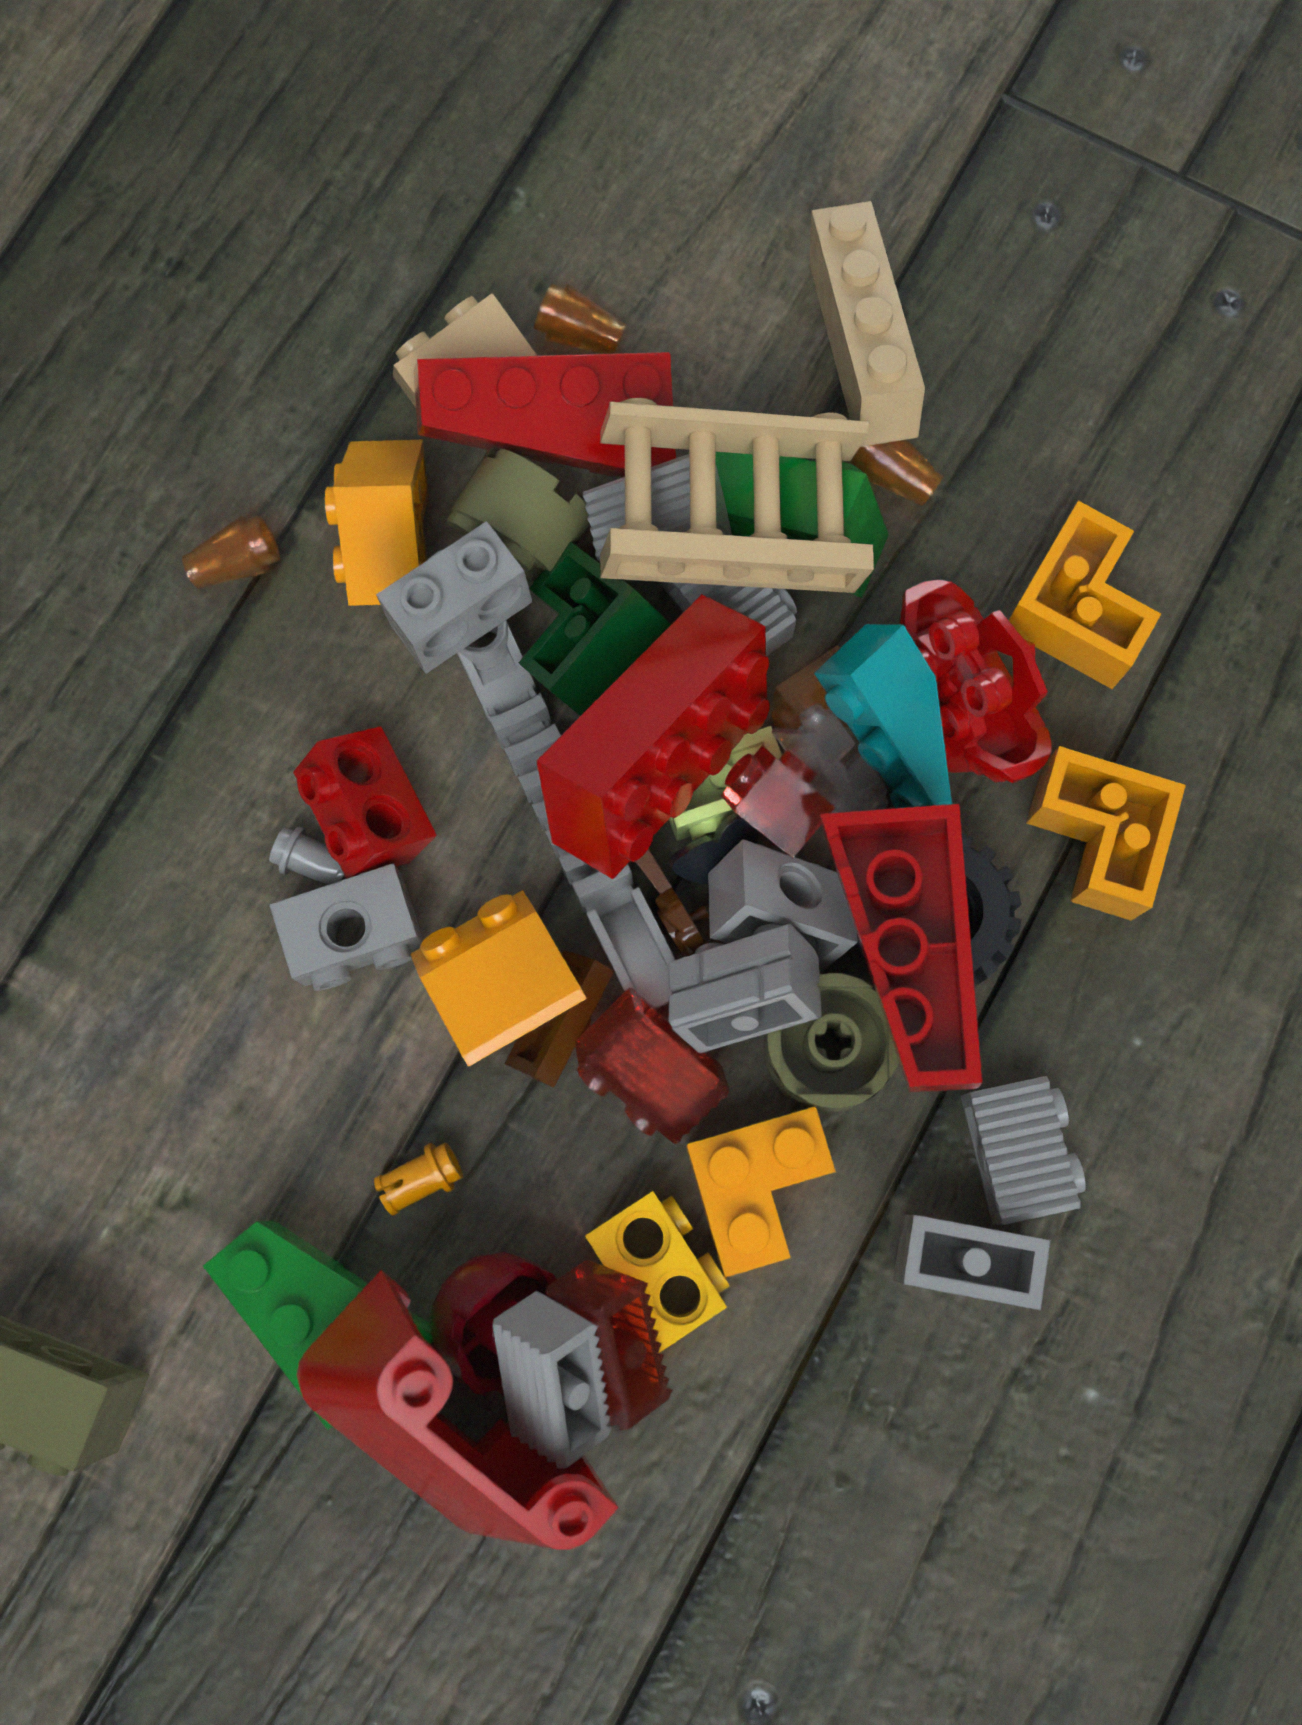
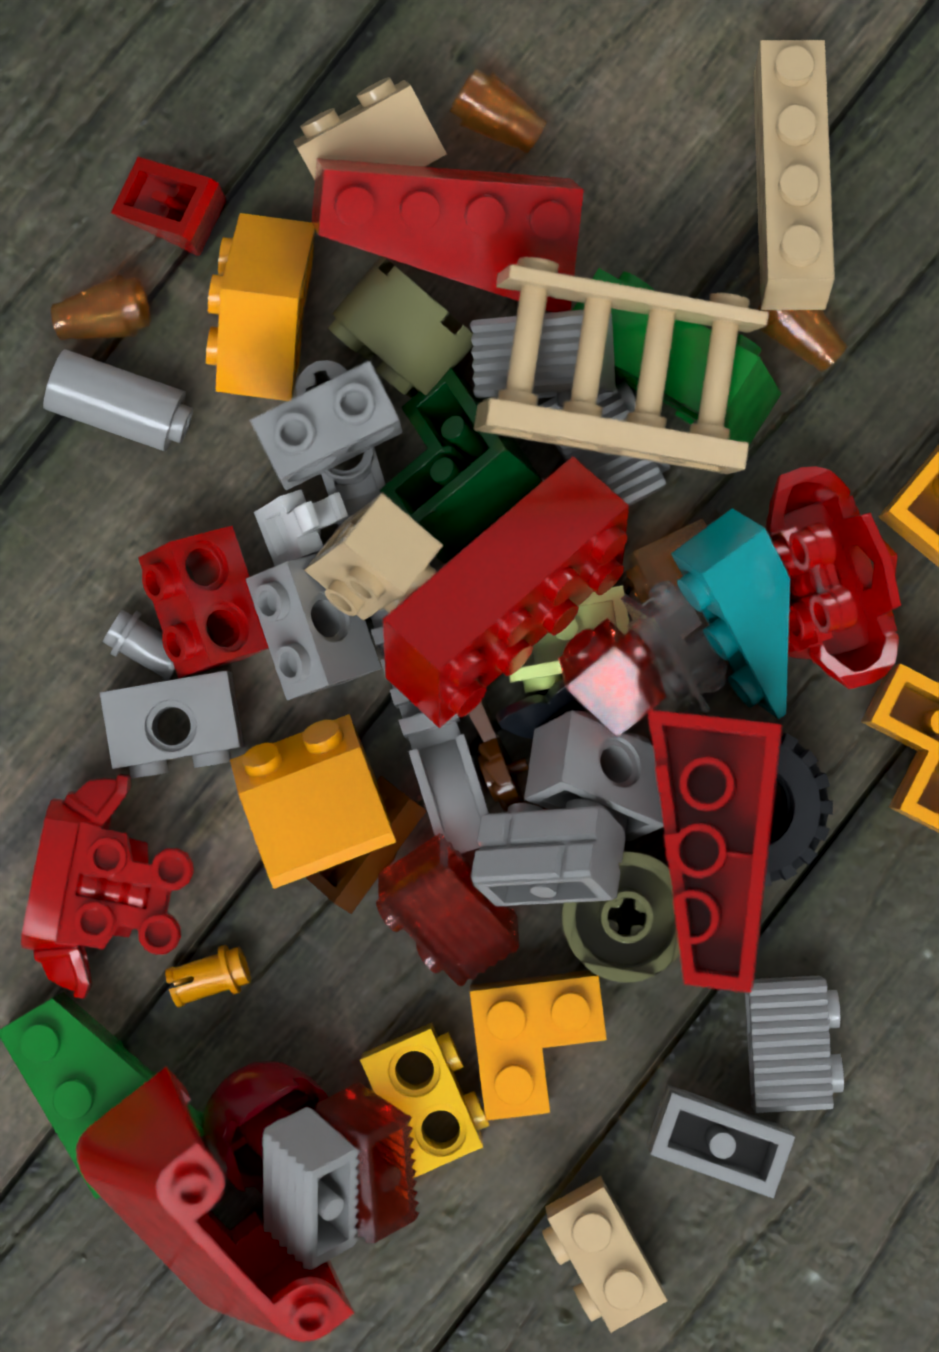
camera: 10 degrees right, 10 degrees up
none -> red piece [21,773,194,999]
none -> light grey brick [43,349,193,451]
none -> red slope [111,157,227,257]
none -> light grey brick [246,554,381,701]
none -> white plate [254,489,348,566]
none -> tan brick [304,493,443,620]
none -> tan brick [542,1176,668,1333]

